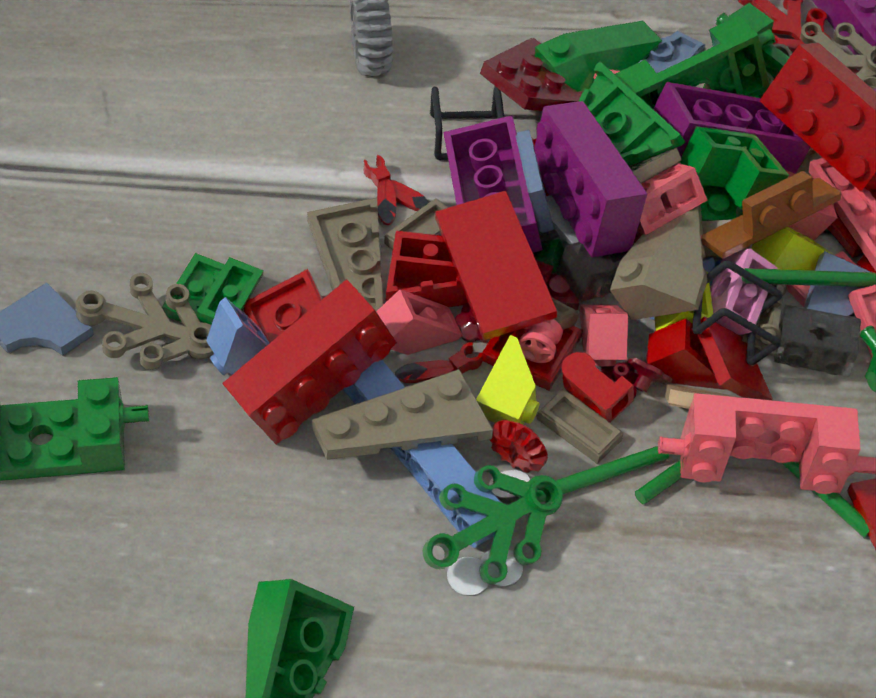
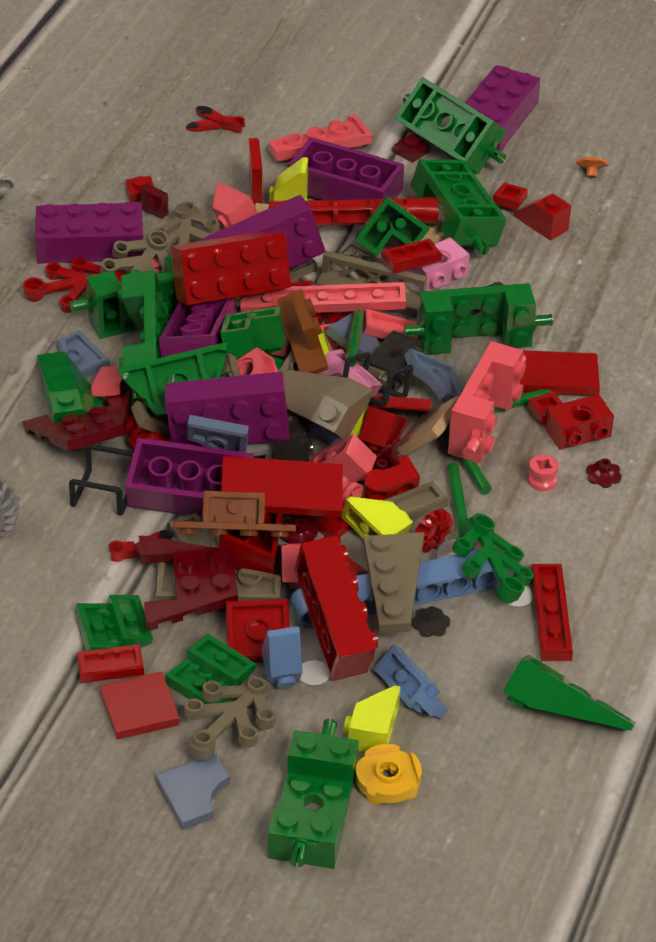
camera: 70 degrees left, 10 degrees down
none -> green slope [74,595,153,651]
none -> red plate [77,644,144,683]
none -> red tile [100,671,179,740]
none -> dark red wing [139,535,238,631]
none -> dark orange bracket [171,491,296,537]
none -> neon yellow slope [343,685,401,752]
none -> yellow plate [355,744,422,805]
none -> medium blue hinge [374,644,448,719]
none -> sand blue tile [404,349,463,403]
none -> clear smoke plant [411,606,450,637]
none -> red plate [528,391,563,425]
none -> coral wheel [528,454,559,491]
none -> red tile [531,564,573,661]
none -> red brick [545,394,614,450]
none -> dark red plant [586,458,622,488]

